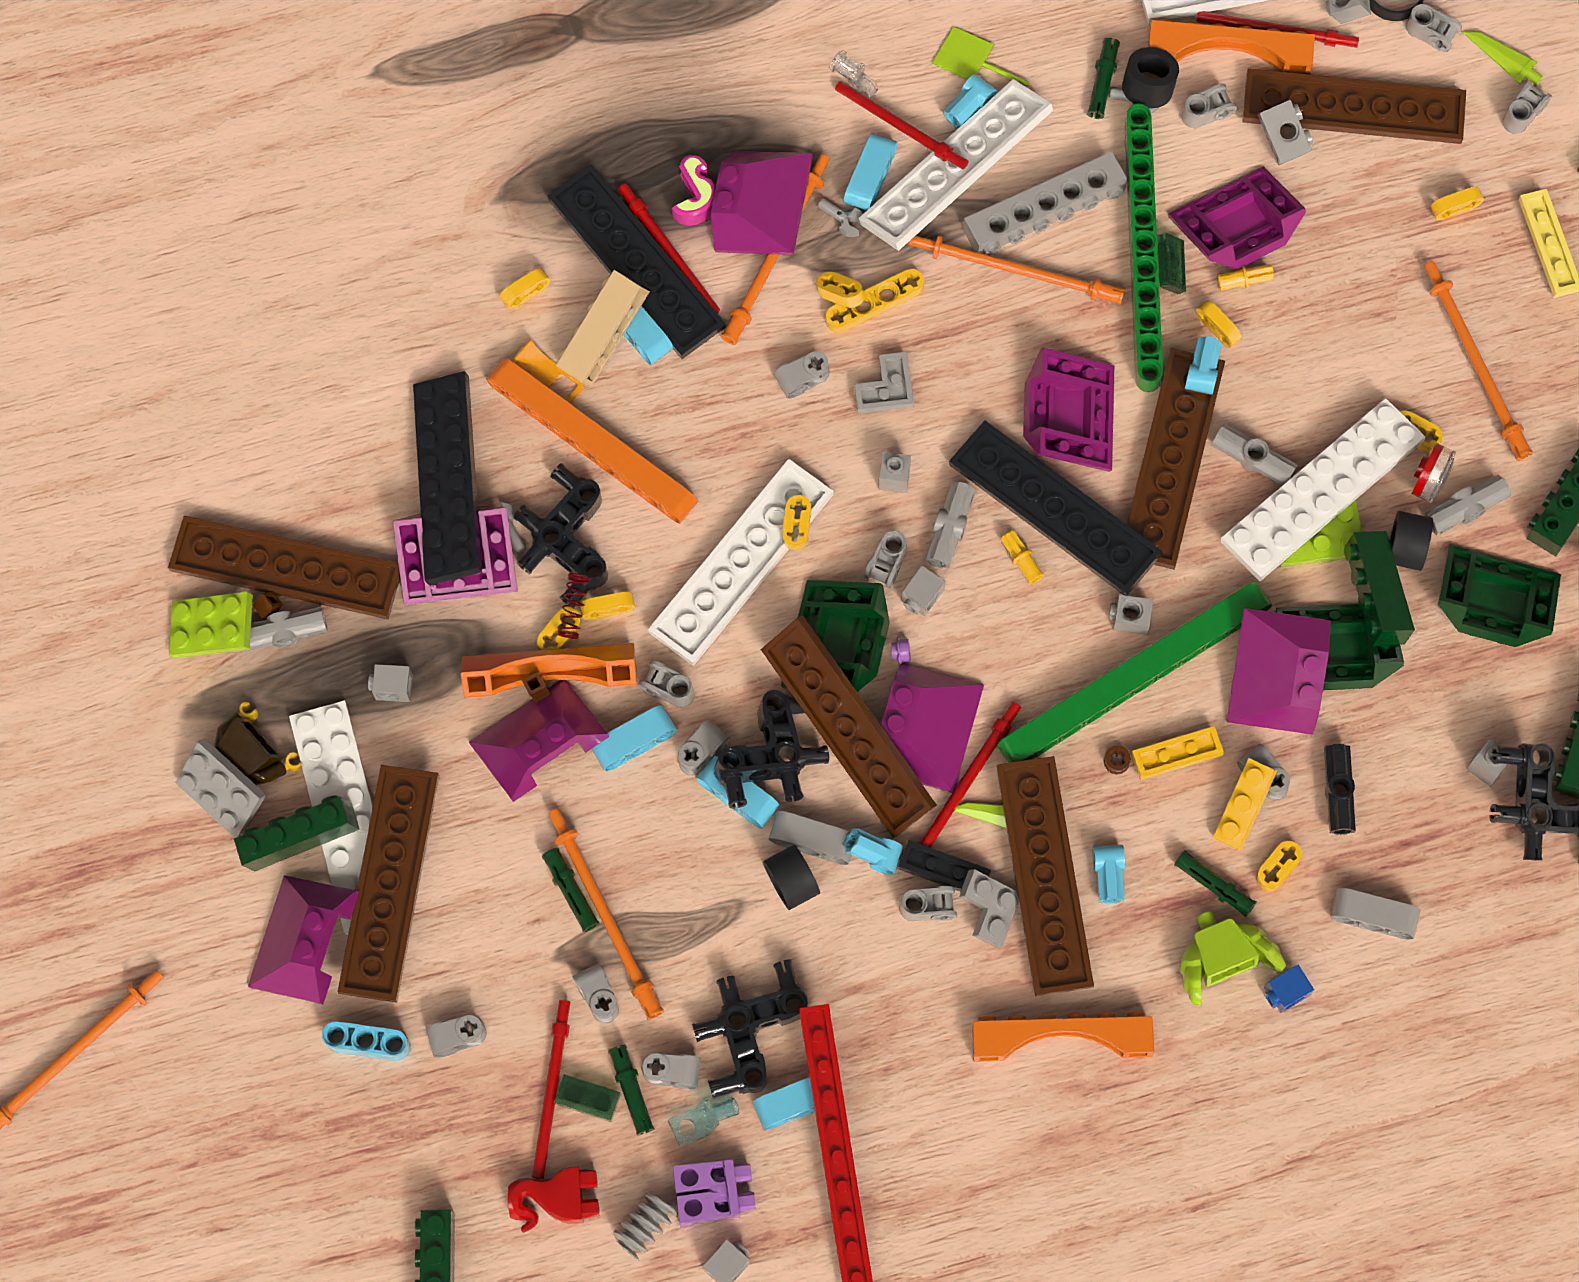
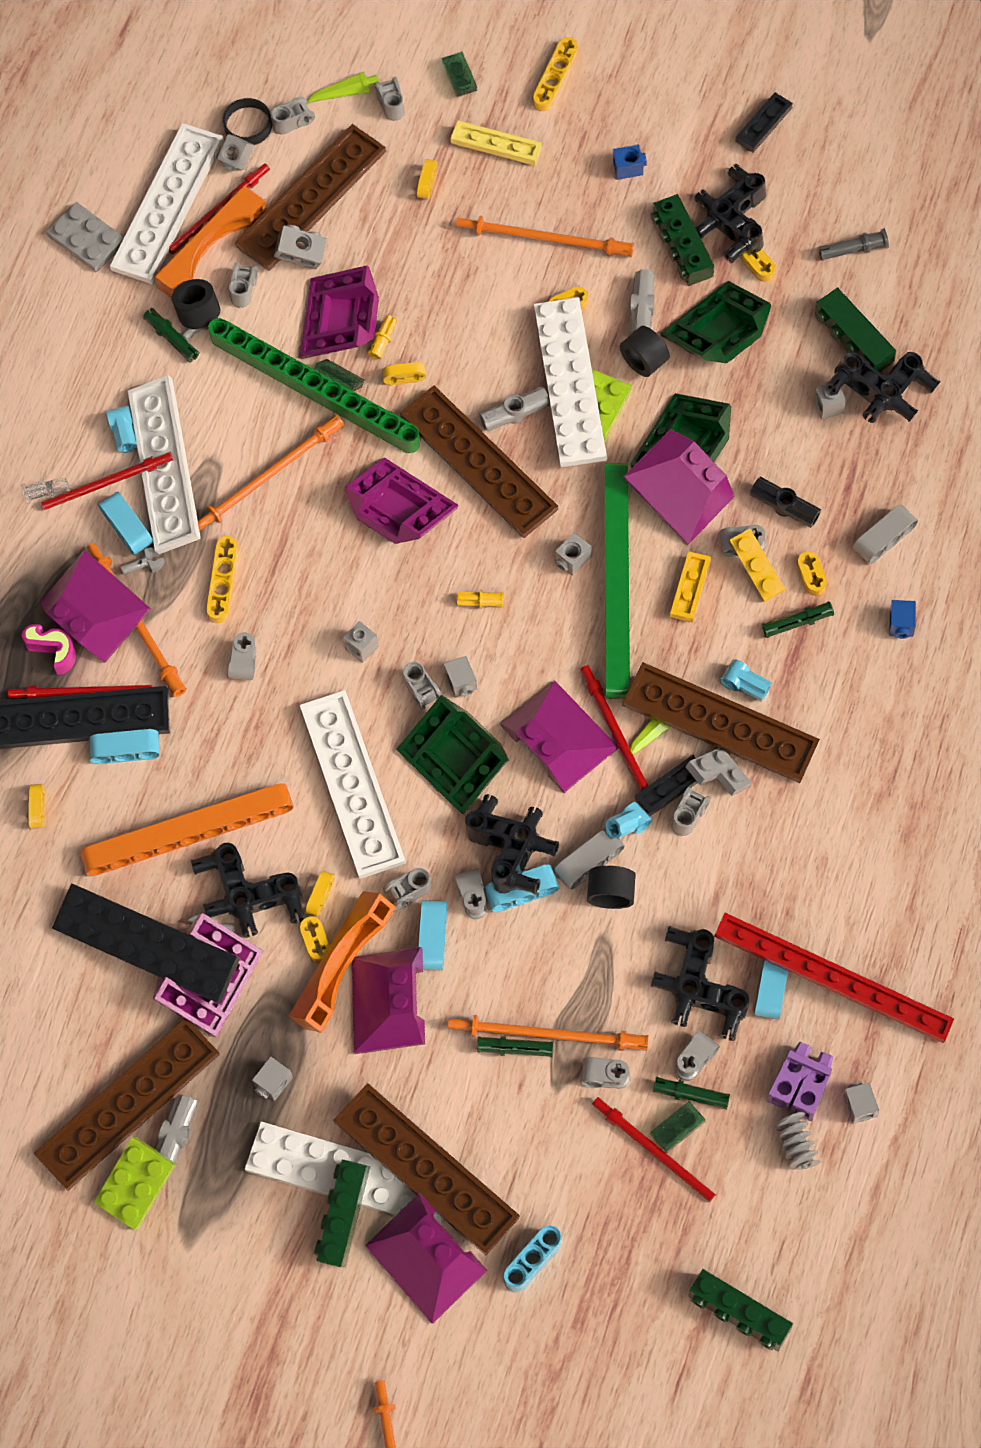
camera: 55 degrees left, 5 degrees down
light grey plate [175,738,266,838] -> none
dark brown torso [214,702,303,786] -> none
reddish brown piece [252,592,283,620] -> none
light grey piece [426,1015,486,1058] -> none
red hips [508,1166,600,1233] -> none
light orange piece [512,340,584,404] -> none
reddish brown piece [522,671,551,703] -> none
tan brick [556,270,650,387] -> none
dark red piece [557,573,590,639] -> none
clear light blue bracket [668,1097,739,1146] -> none
reddish brown plate [760,616,937,838] -> none
yellow beam [782,495,811,550] -> none
yellow beam [816,272,865,308] -> none
light grey plate [855,352,914,414] -> none
medium lavender plate [891,636,911,664] -> none
light grey piece [926,481,975,569] -> none
lime piece [932,26,1030,86] -> none
black plate [949,420,1162,596] -> none
light grey brick [963,152,1127,255] -> none
orange arch [972,1012,1155,1062] -> none
reddish brown bush [1104,746,1131,775] -> none
lime torso [1180,911,1287,1006] -> none
medium azure piece [1185,336,1222,395] -> none
dark green brick [1344,531,1415,646] -> none
piece [1412,443,1456,503] -> none

